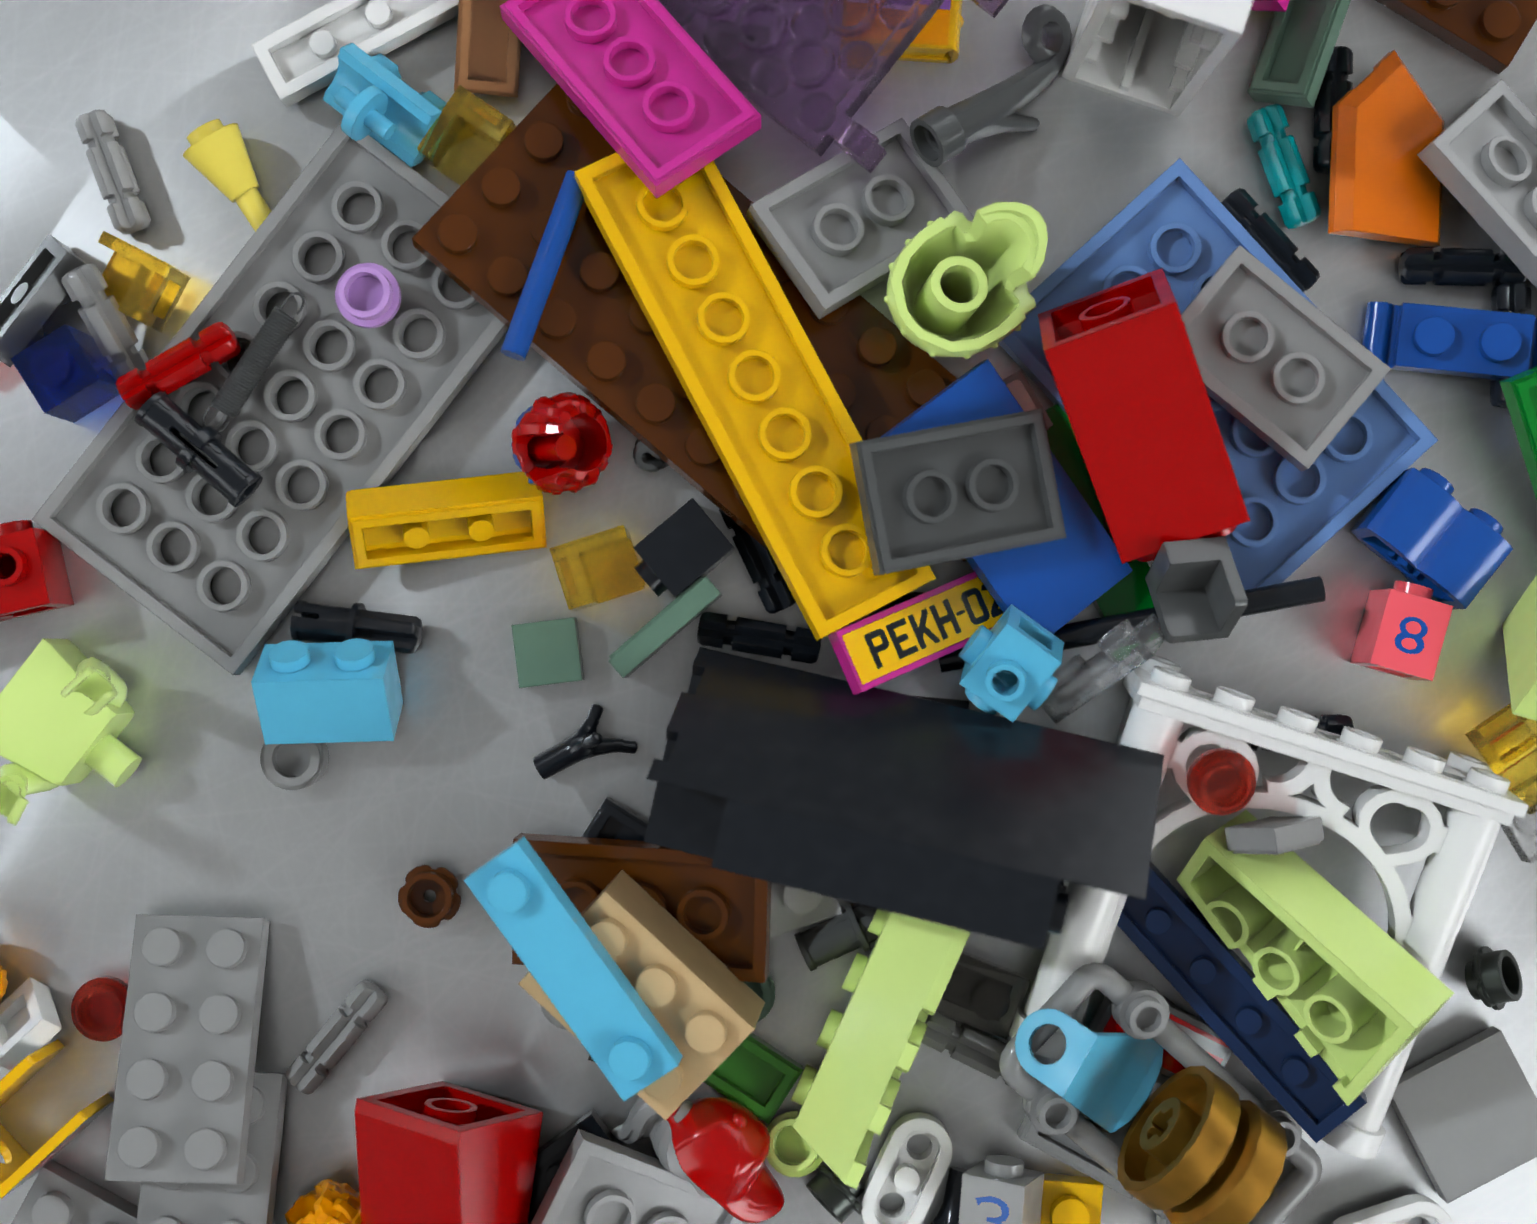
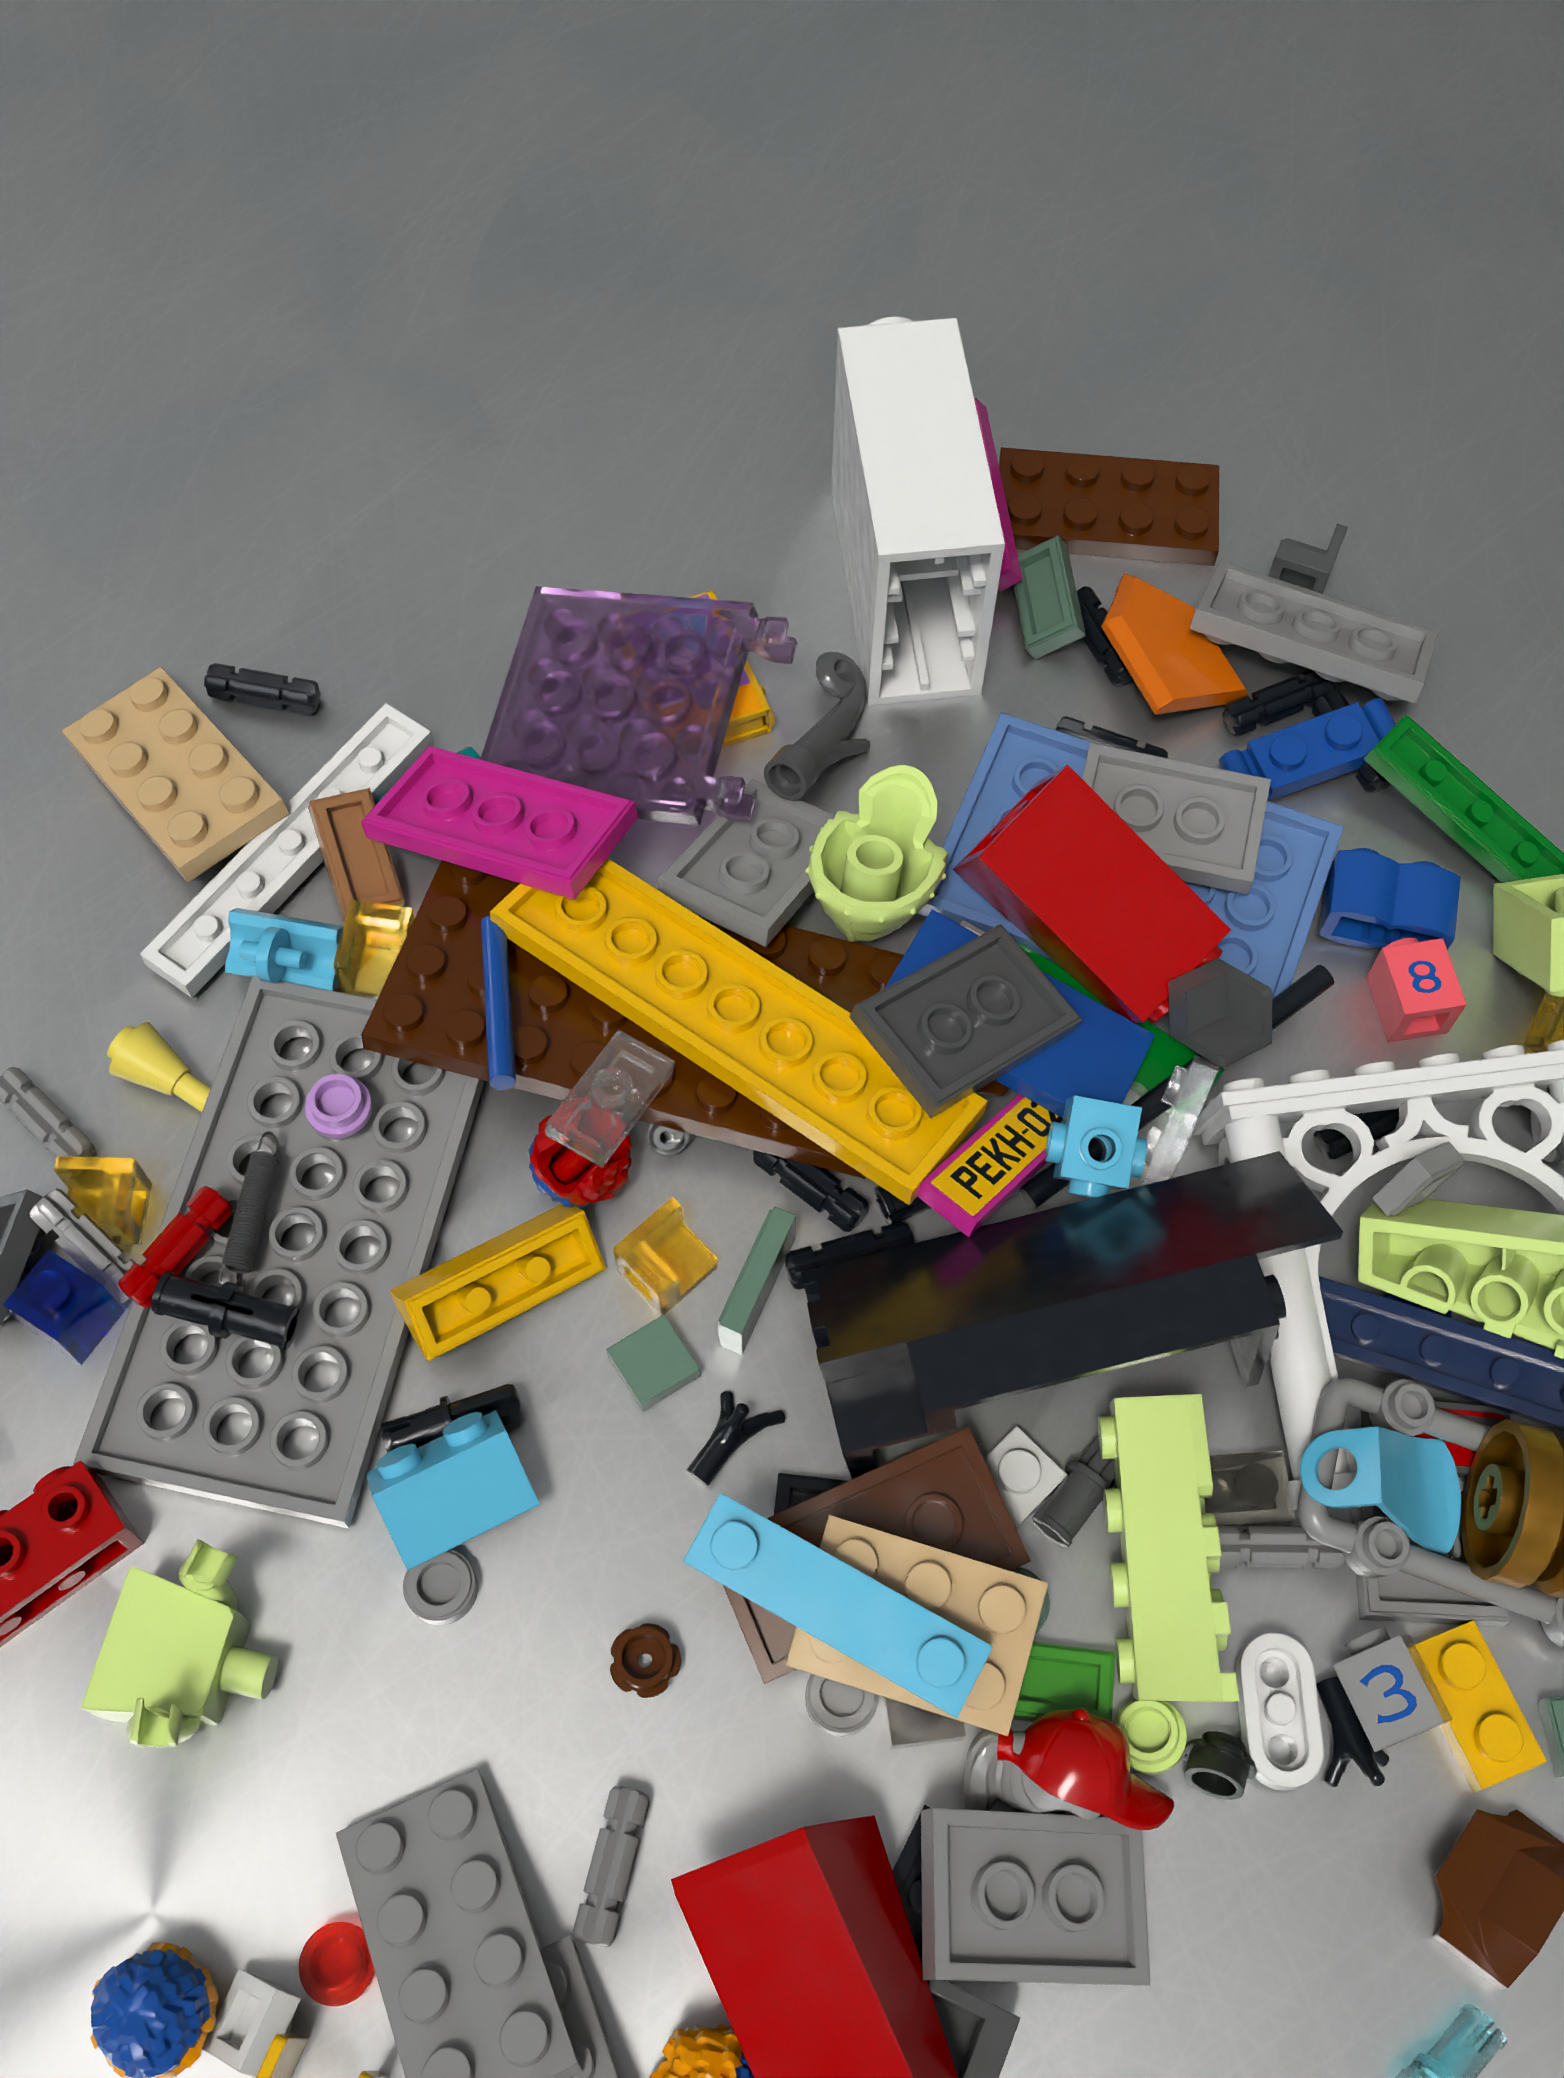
camera: 30 degrees left, 25 degrees down
black brick [633,498,735,598] -> none
clear red plate [1187,748,1256,815] -> none
teal axle [1247,104,1321,229] -> none
none -> clear plate [545,1029,675,1168]

